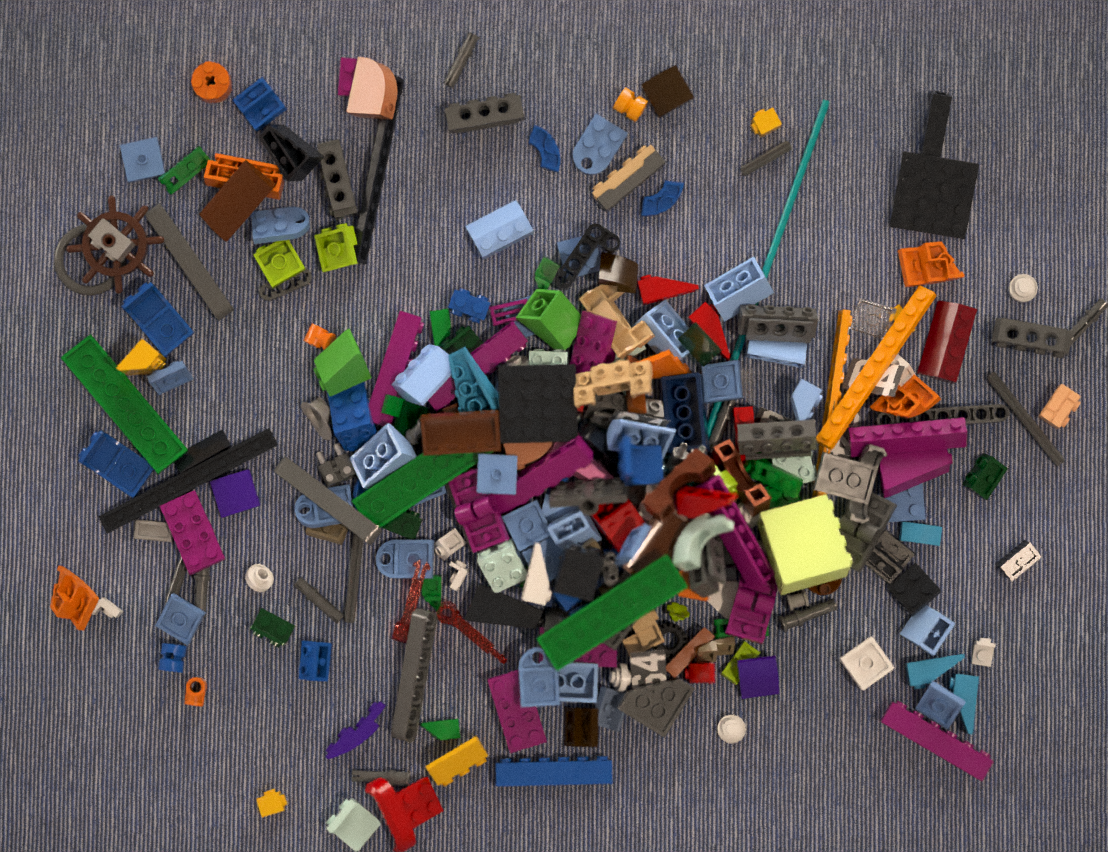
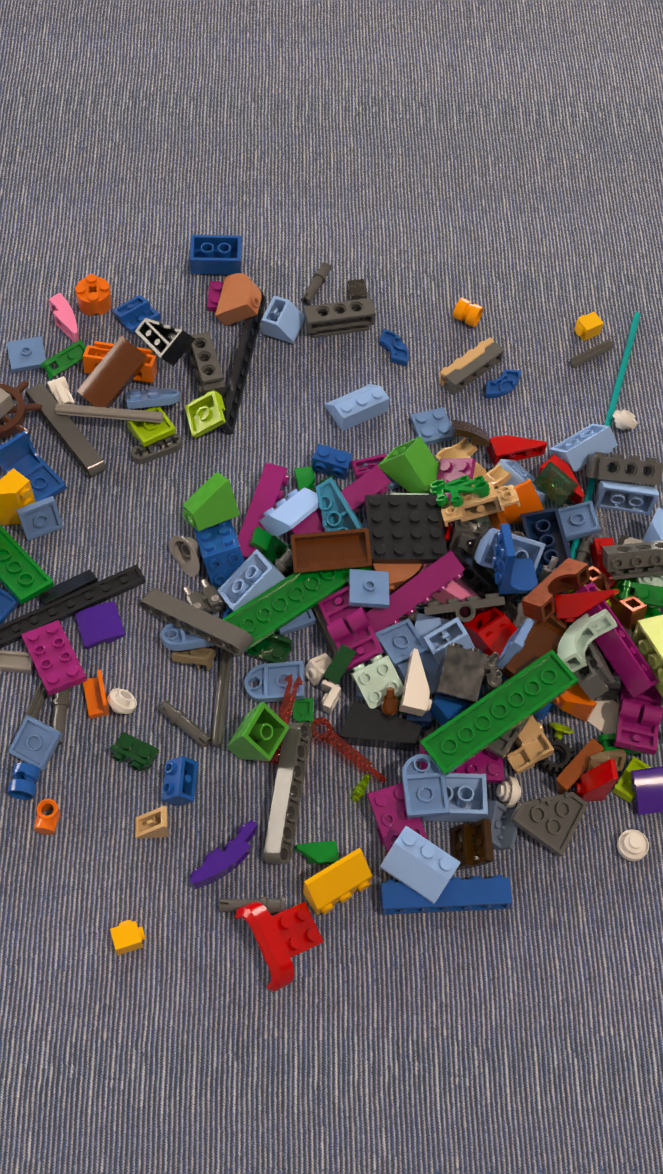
camera: 10 degrees left, 25 degrees down
orange piece [303,323,336,350] -> none
light aqua bracket [326,798,381,851] -> none
green slope [534,256,561,290] -> none
black beam [555,224,620,290] -> none
medium blue plate [573,114,628,175] -> none
sticker [630,650,666,690] -> none
dark brown slope [641,65,695,118] -> none
none -> white piece [47,376,75,405]
none -> bright pink slope [49,292,79,343]
none -> light grey axle [55,404,163,423]
none -> orange panel [83,670,110,719]
none -> tan slope [135,806,169,839]
none -> blue brick [190,235,241,275]
none -> bright green slope [227,702,290,761]
none -> light blue slope [261,296,304,344]
none -> dark green sticker [323,643,356,684]
none -> clear smoke brick [346,279,368,301]
none -> clear neon green piece [351,774,370,802]
none -> light blue slope [380,826,461,904]
none -> reddish brown cylinder [382,687,398,716]
none -> green plant [430,475,490,507]
none -> white plate [612,409,638,431]

